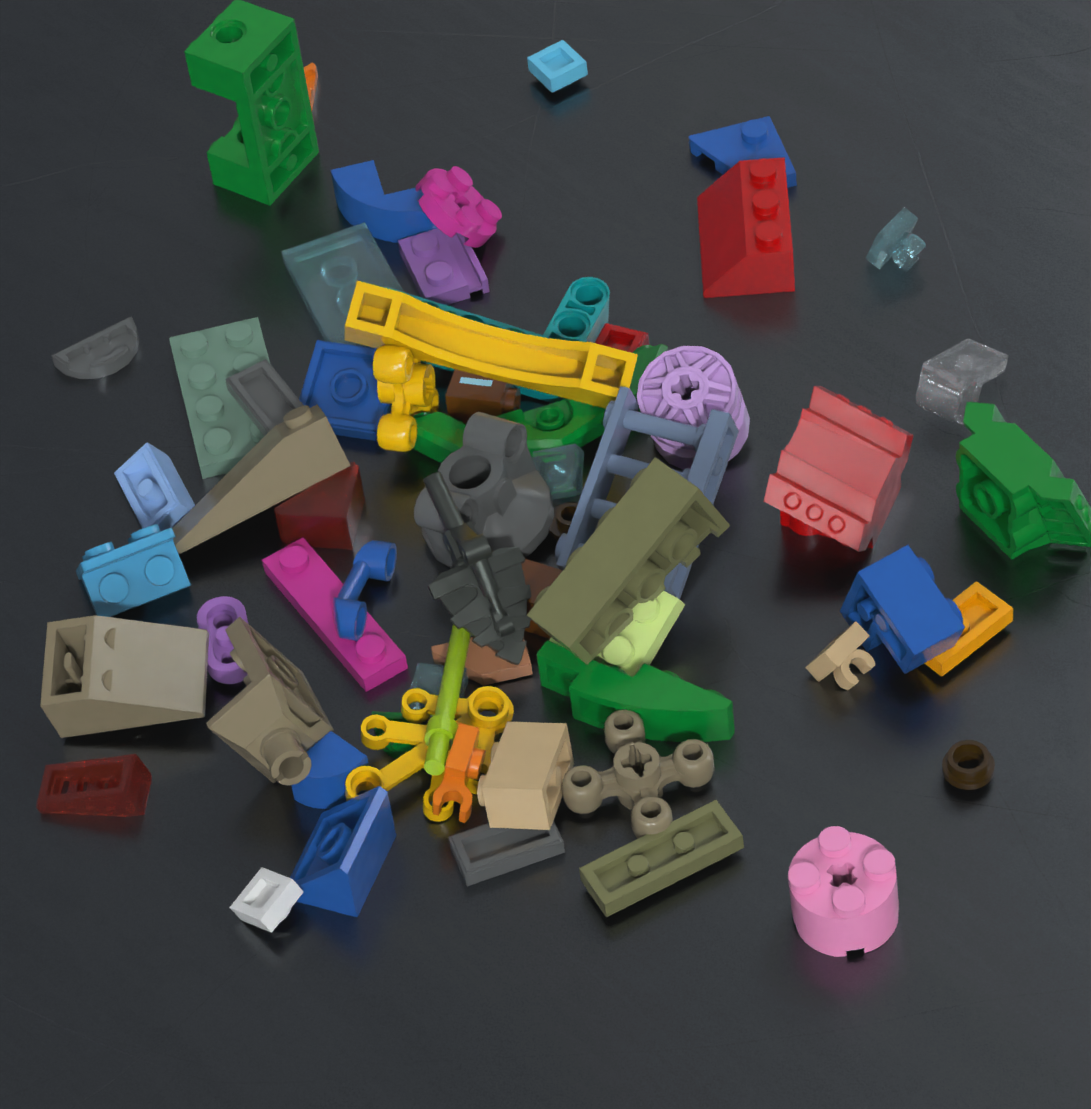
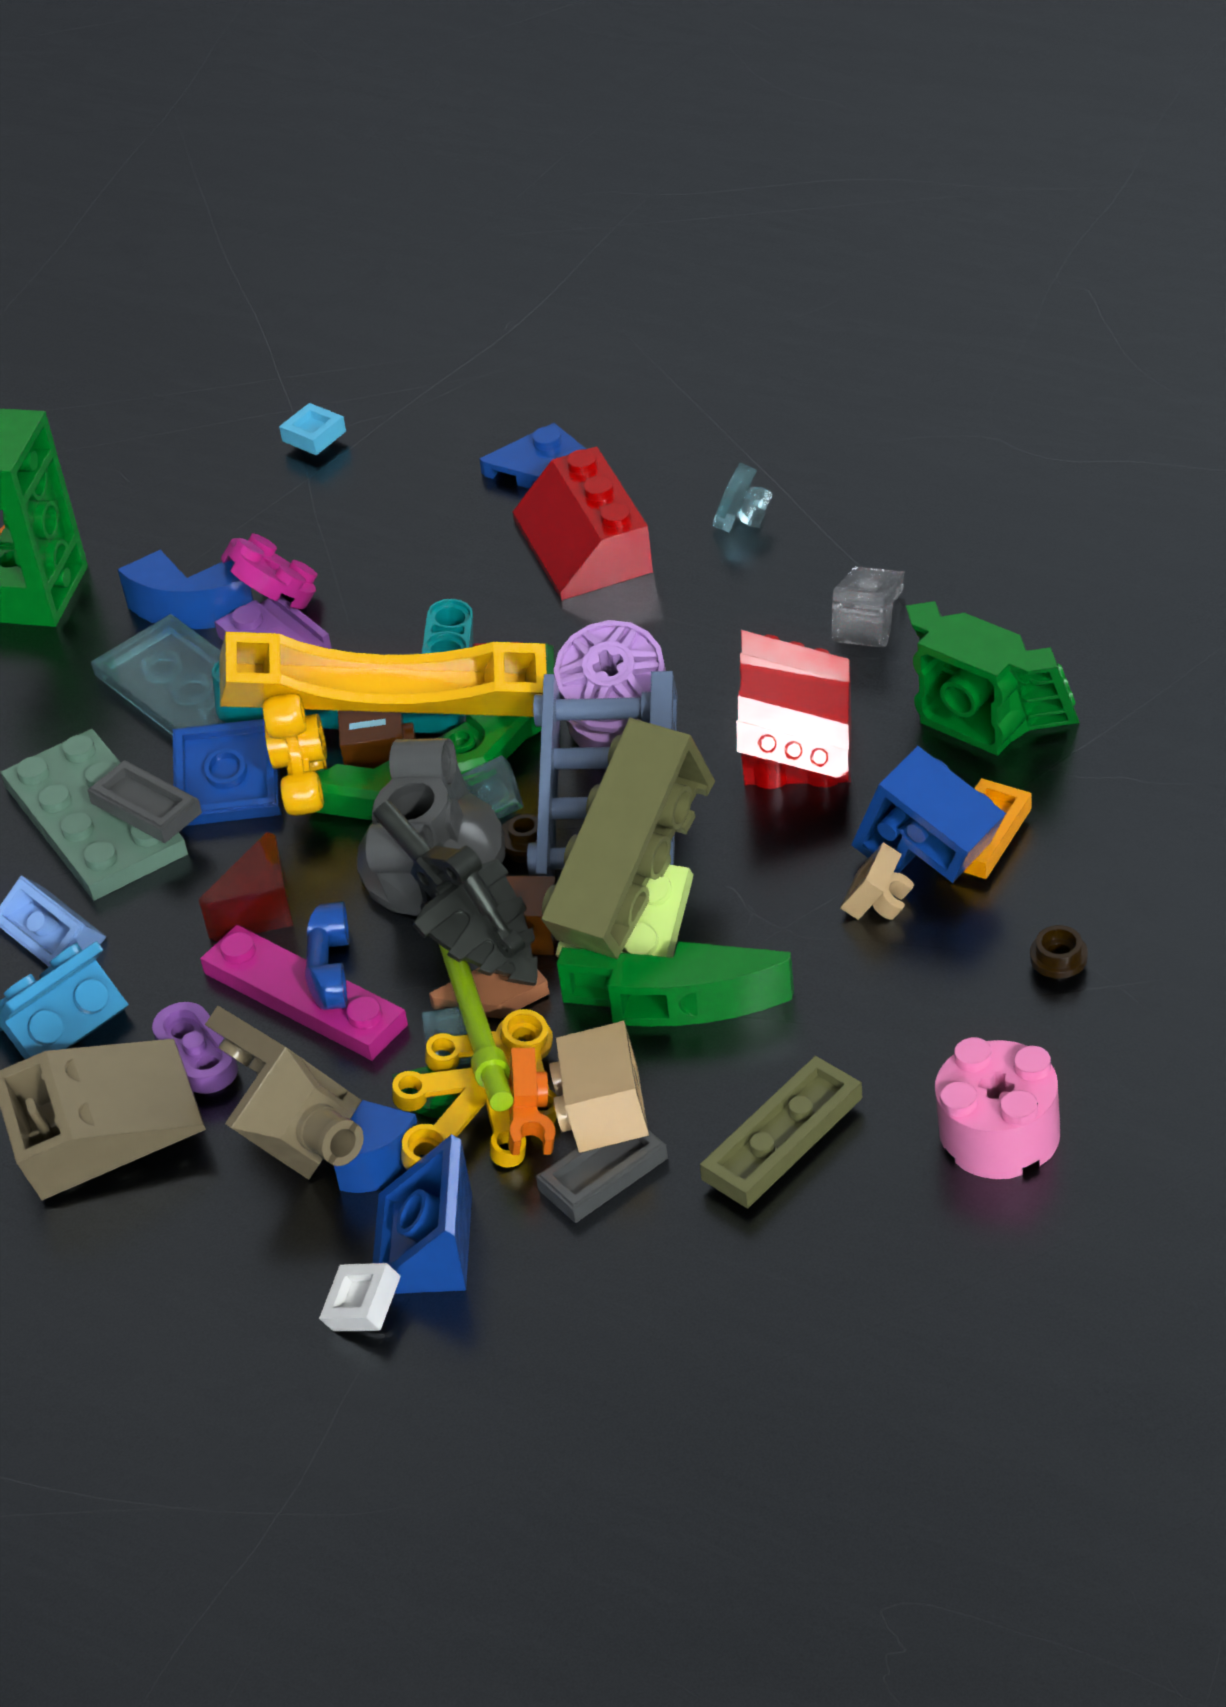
camera: 20 degrees left, 5 degrees down
clear red slope [36,754,152,817] -> none
dark tan wedge [172,404,351,554] -> none
dark tan gear [562,709,714,839] -> none

